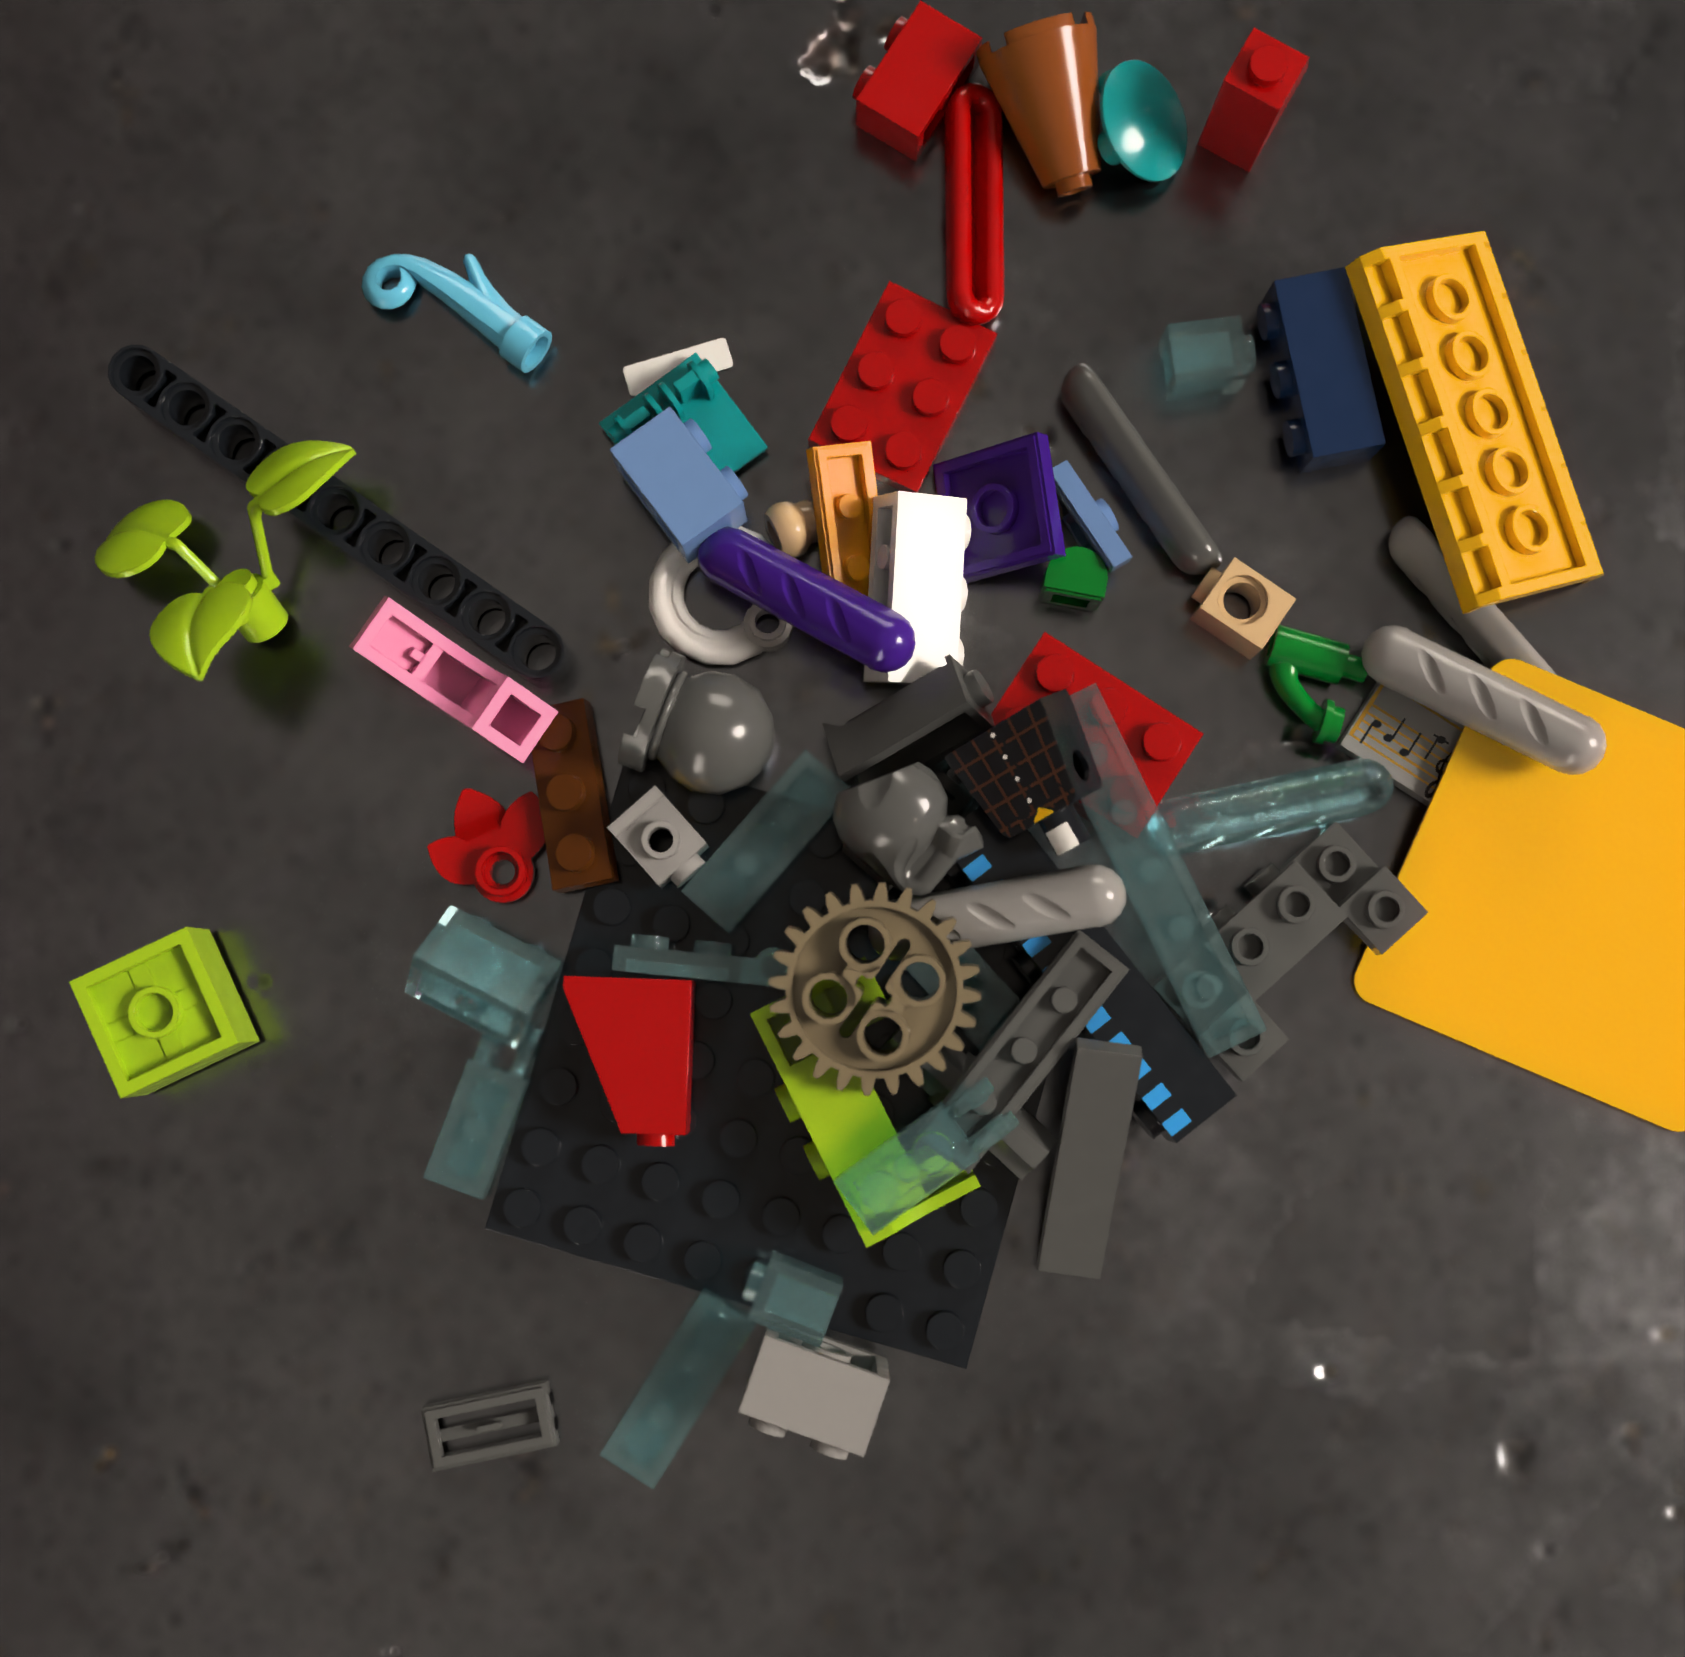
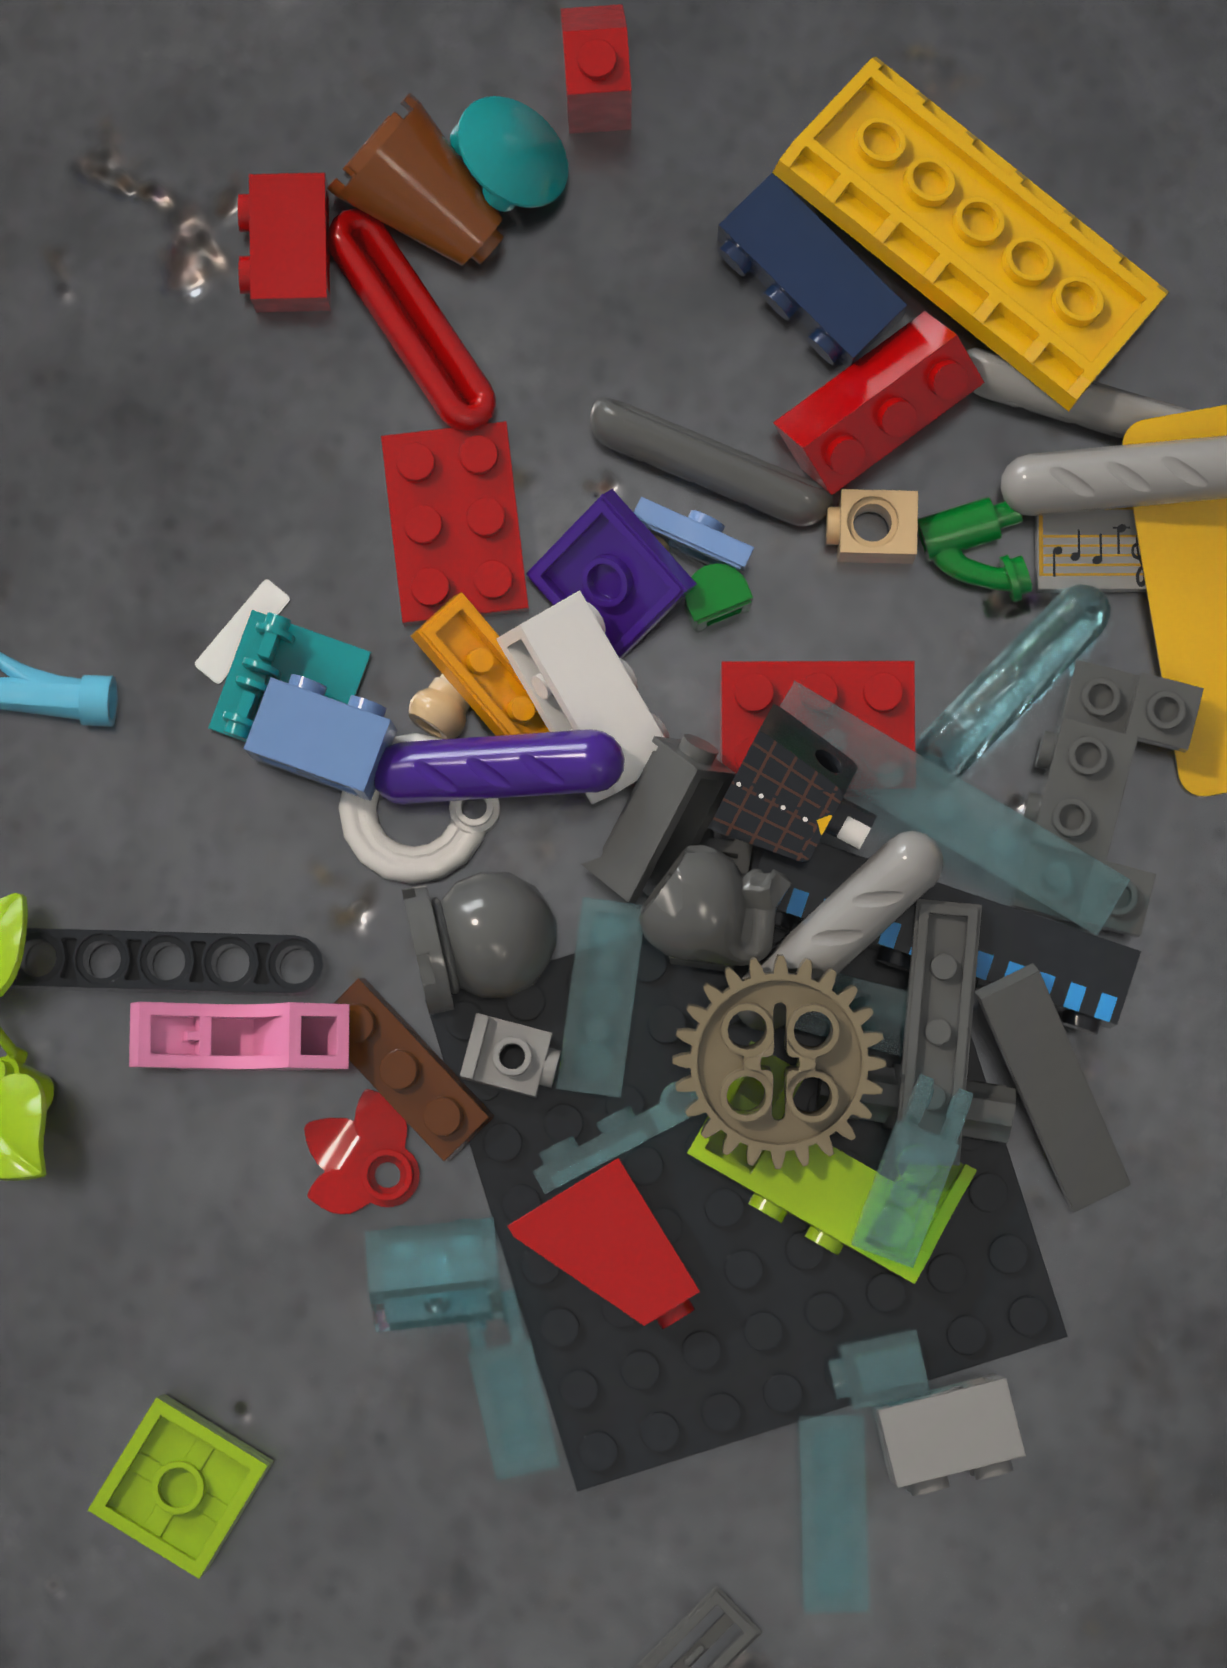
camera: 30 degrees left, 0 degrees up
clear light blue brick [1158,315,1256,402] -> none
none -> red brick [773,311,985,495]

